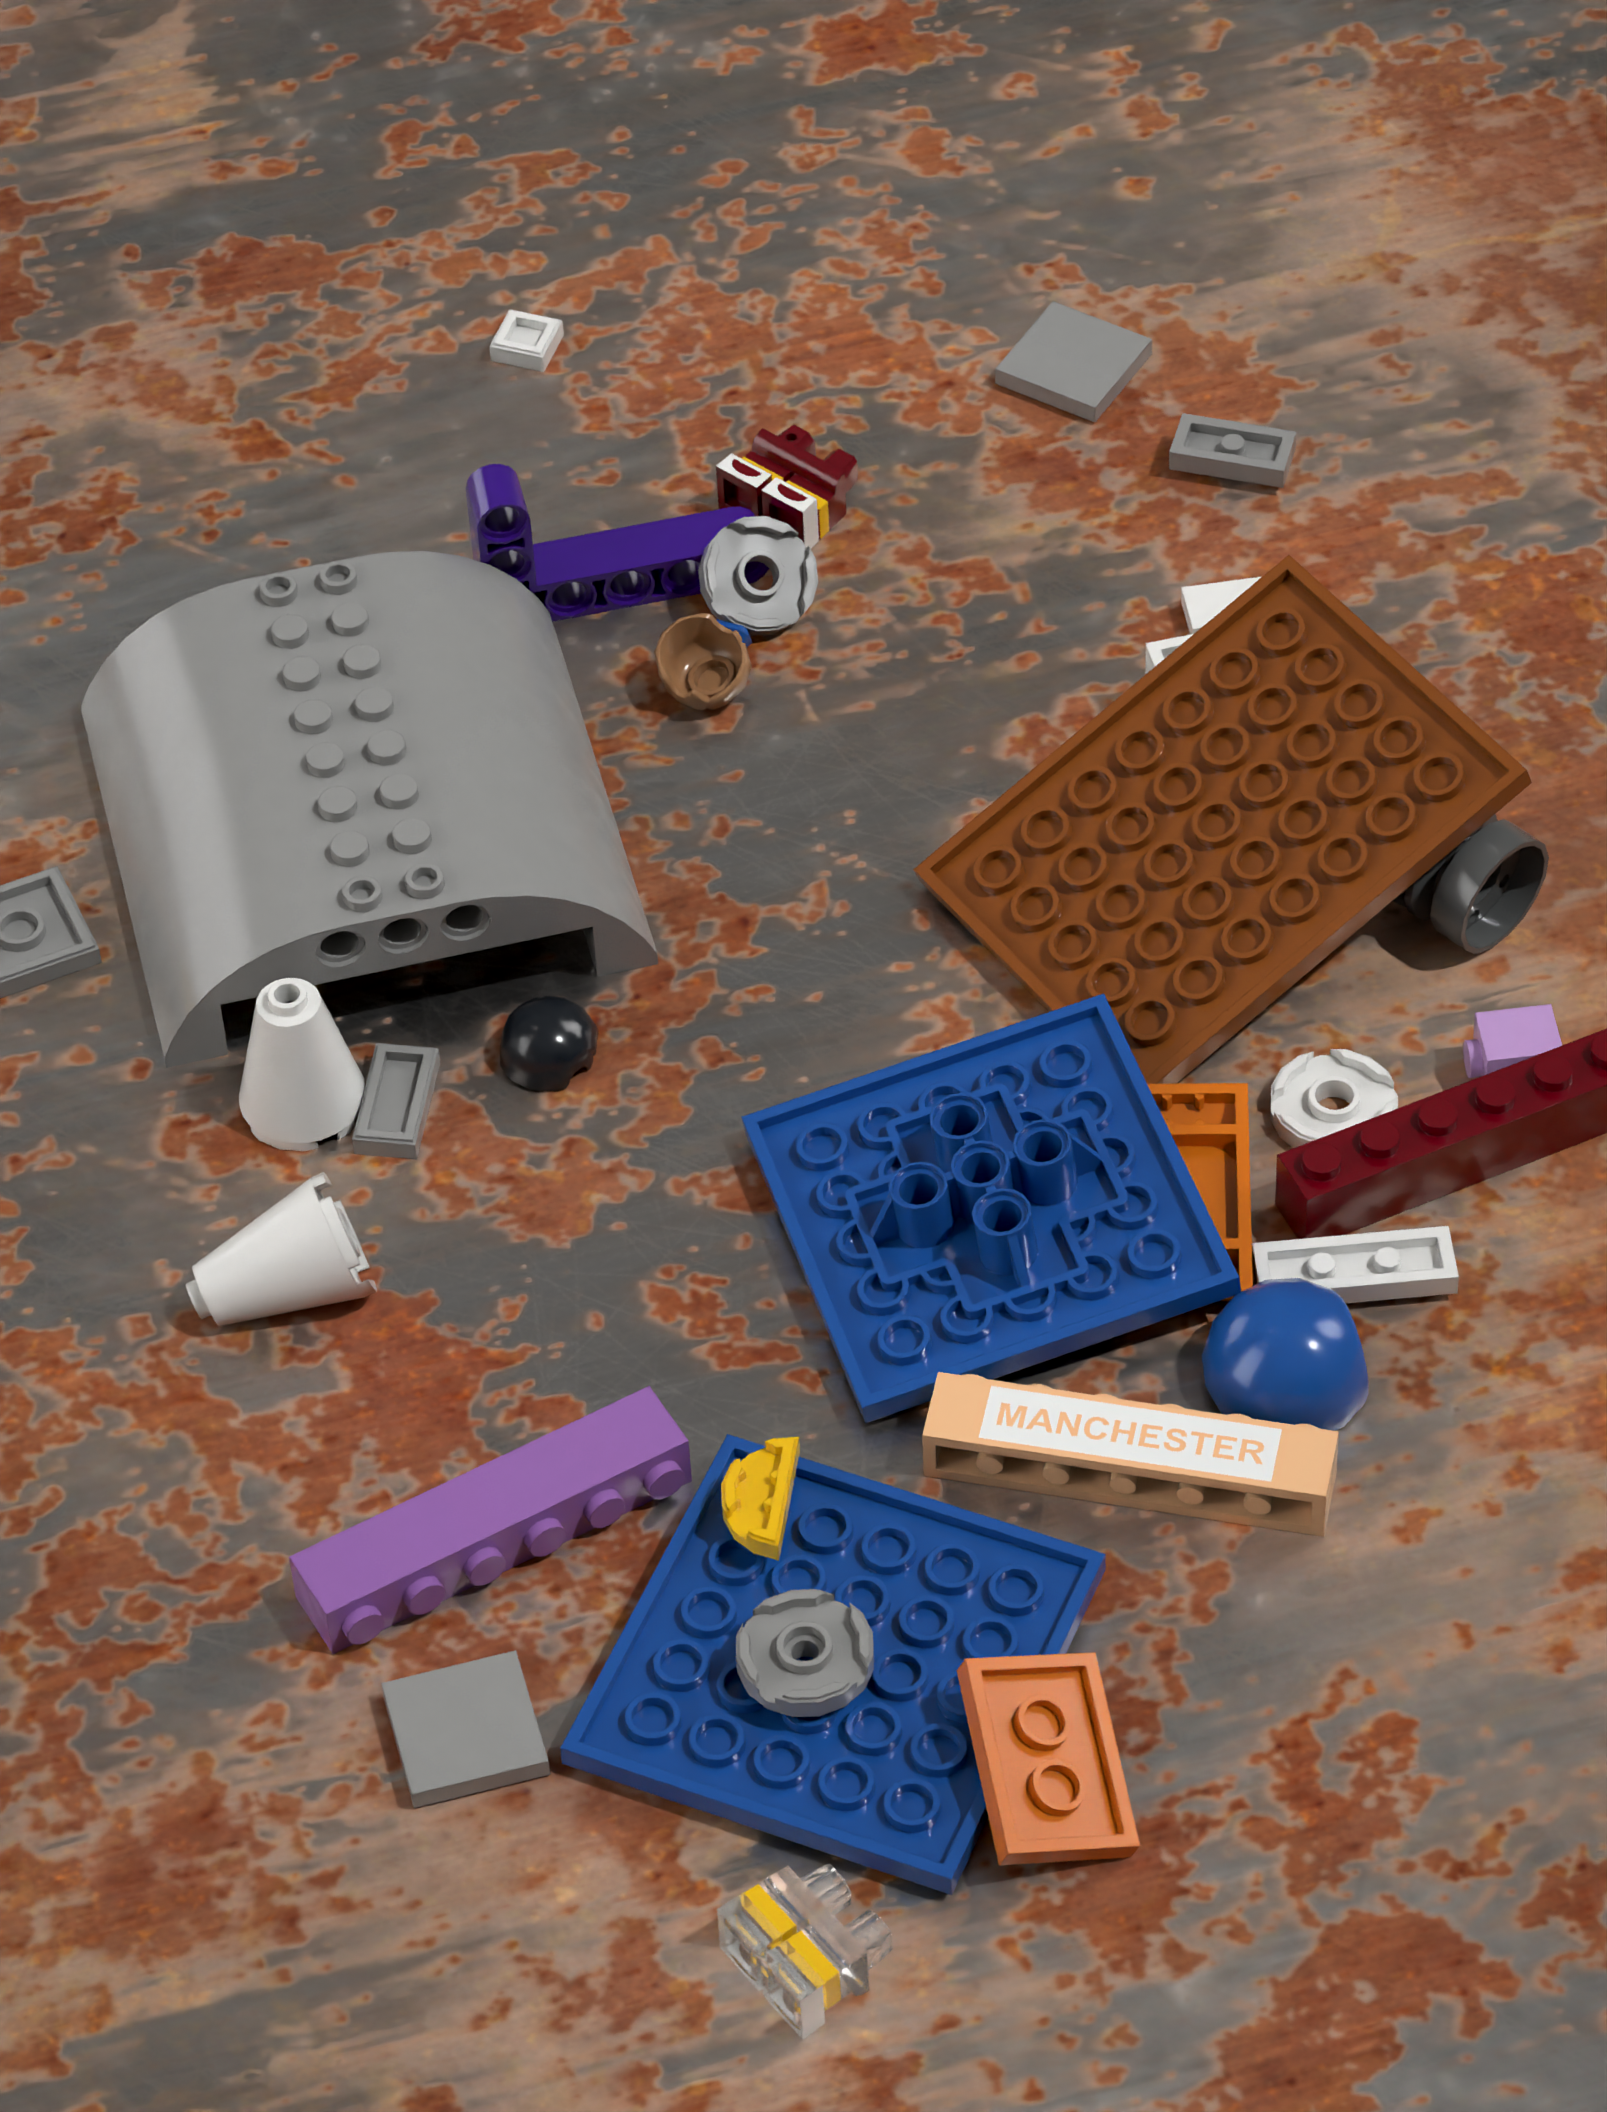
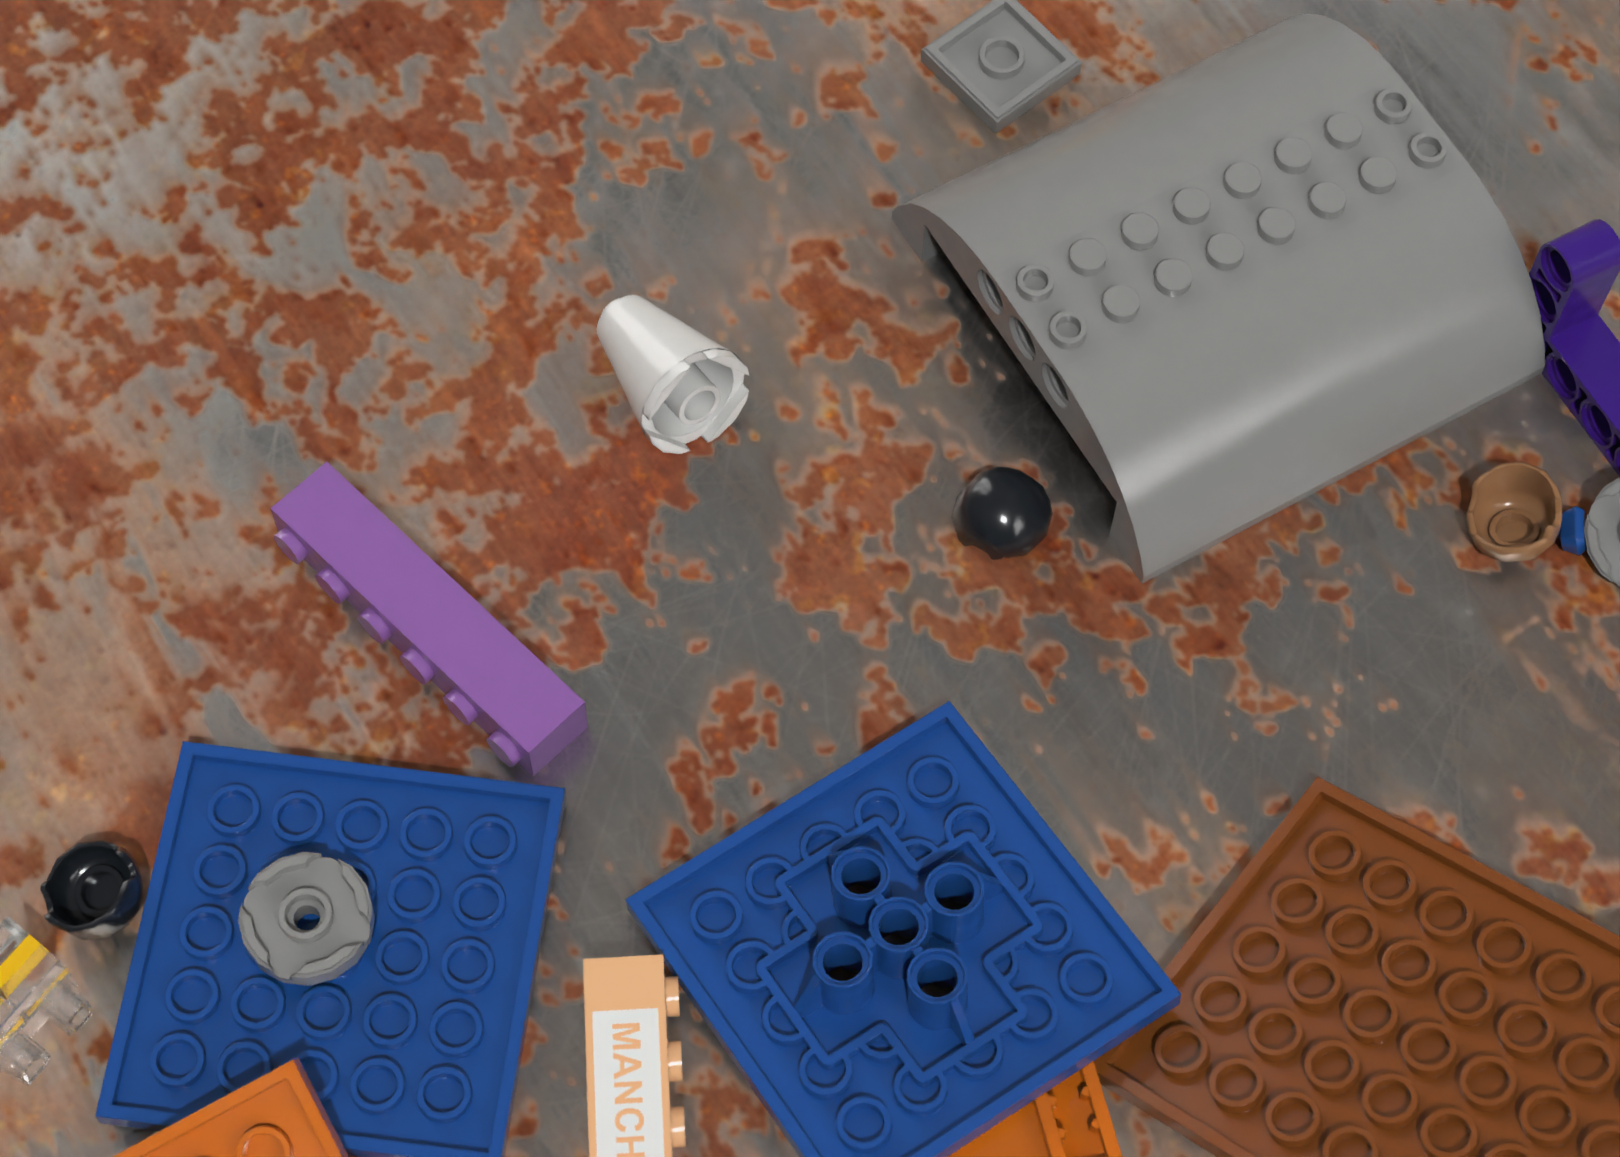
camera: 70 degrees right, 15 degrees up
white cone [239,978,366,1151] -> none
light grey tile [352,1043,440,1159] -> none
light grey tile [381,1650,550,1808] -> none
yellow plate [721,1437,800,1560] -> none
none -> black hair [40,840,143,940]

